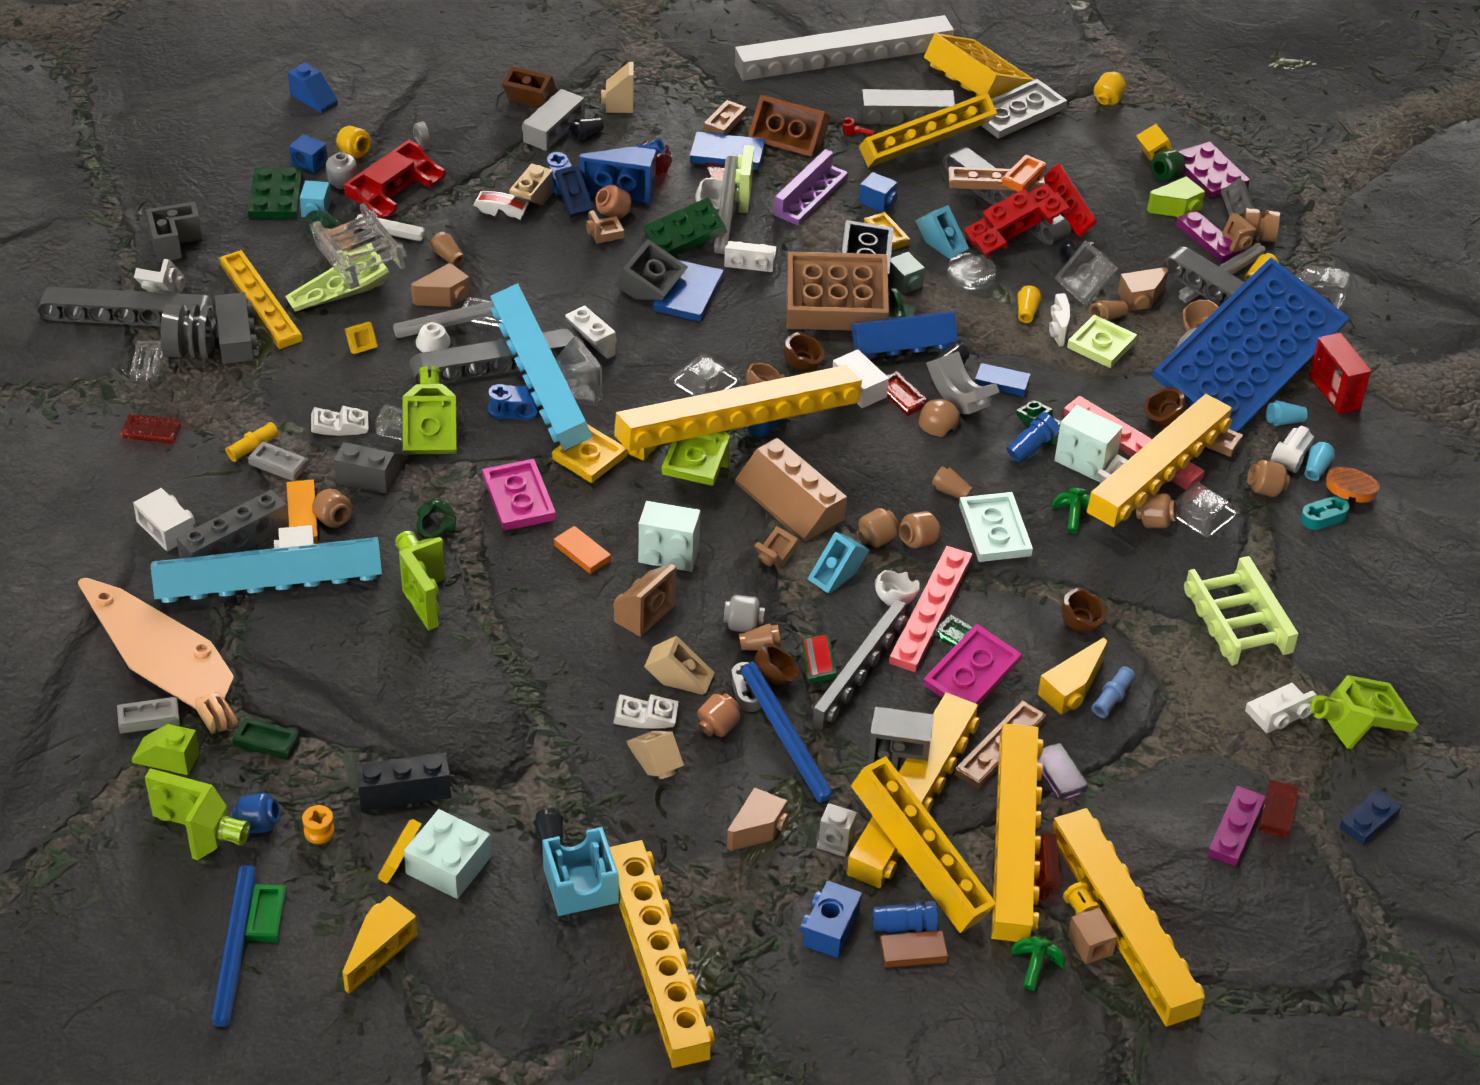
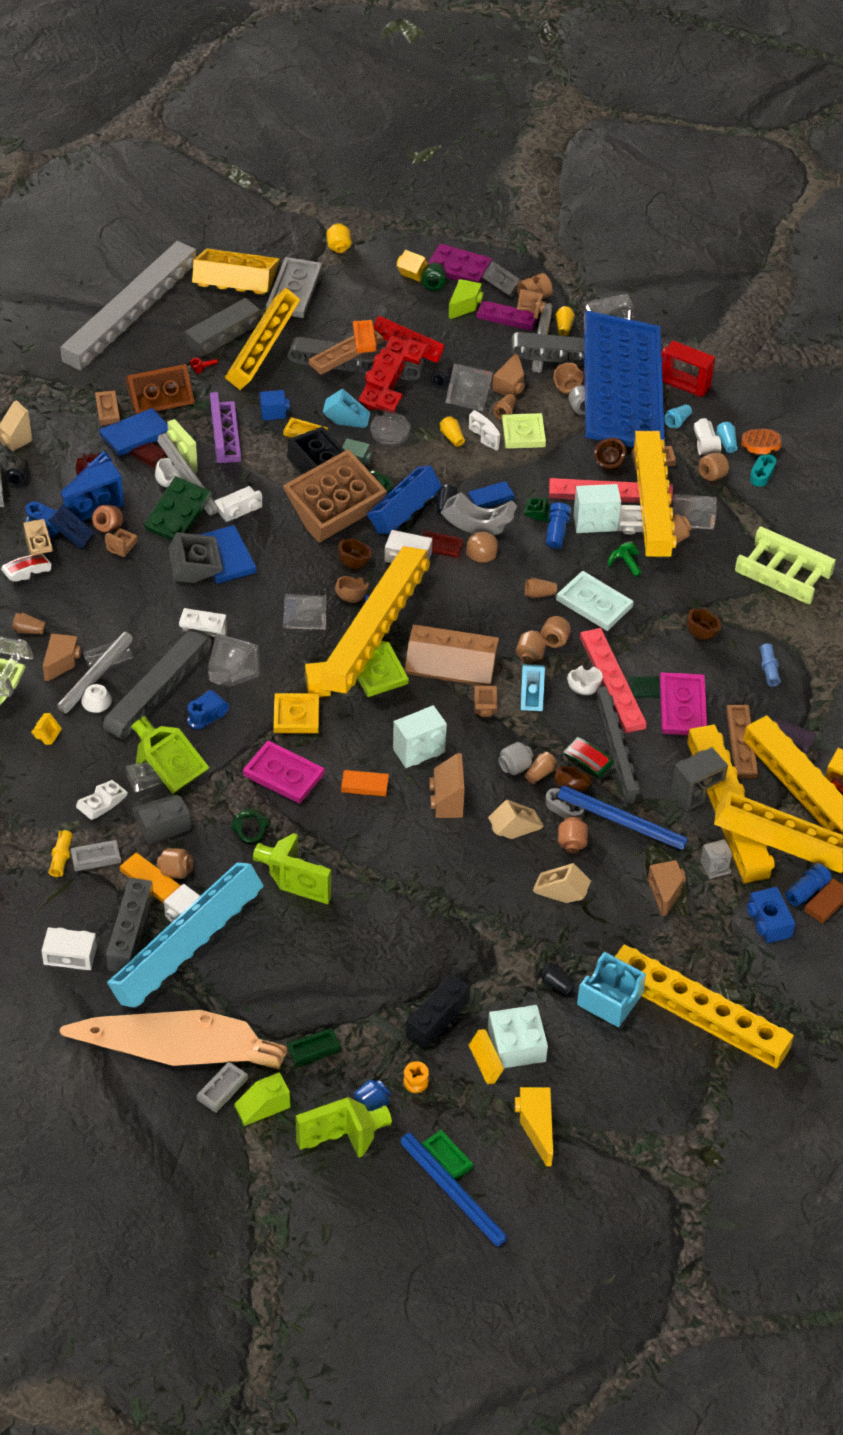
camera: 40 degrees left, 5 degrees up
medium azure brick [490,283,592,450] -> none
white slope [613,694,679,729] -> none
yellow slope [1038,637,1107,715] -> none

